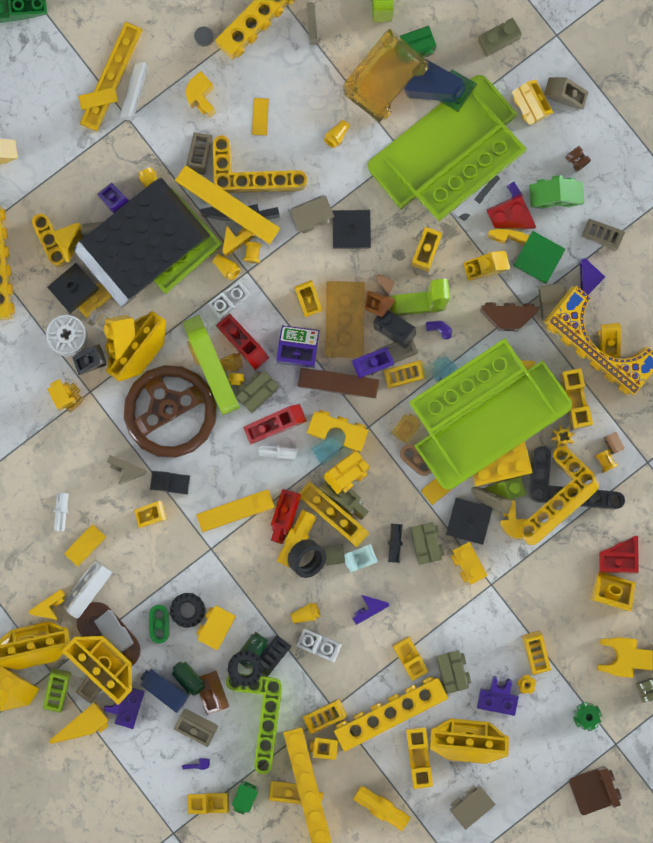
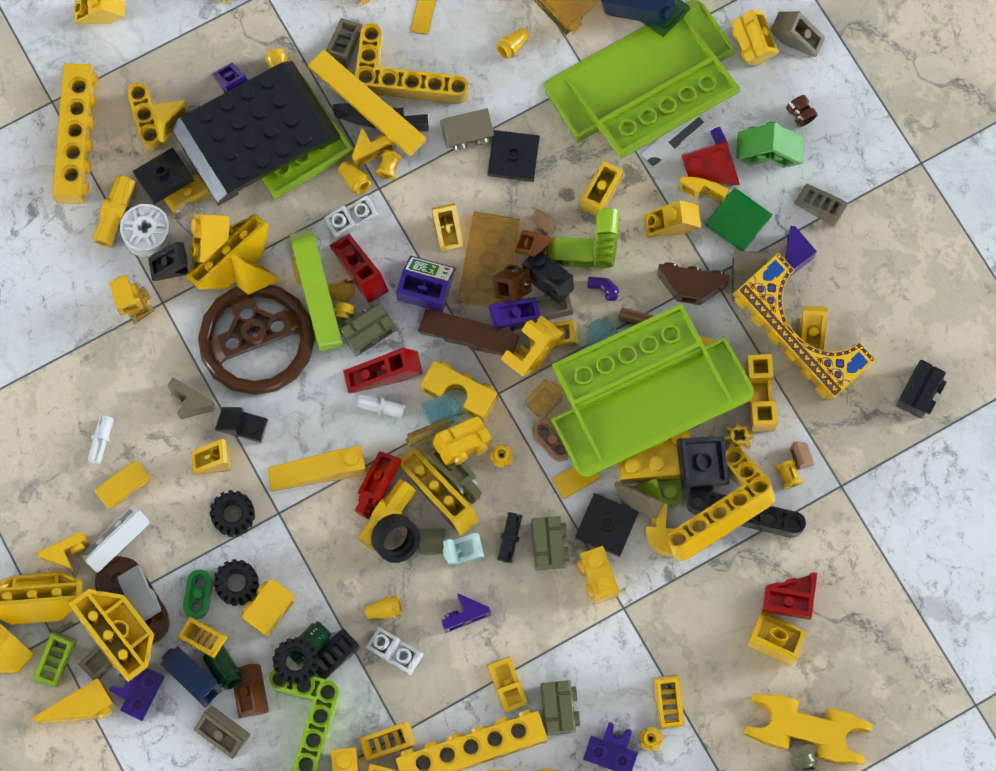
camera: 10 degrees right, 10 degrees down
none -> yellow piece [92,175,137,248]
none -> yellow slope [177,616,227,658]
none -> black tyre [209,490,255,537]
none -> yellow slope [231,253,279,295]
none -> clear yellow piece [405,418,451,448]
none -> yellow plate [490,444,513,468]
none -> reddish brown brick [493,265,532,302]
none -> yellow panel [501,316,564,377]
none -> medium nougat axle [618,307,654,325]
none -> black plate [676,436,729,488]

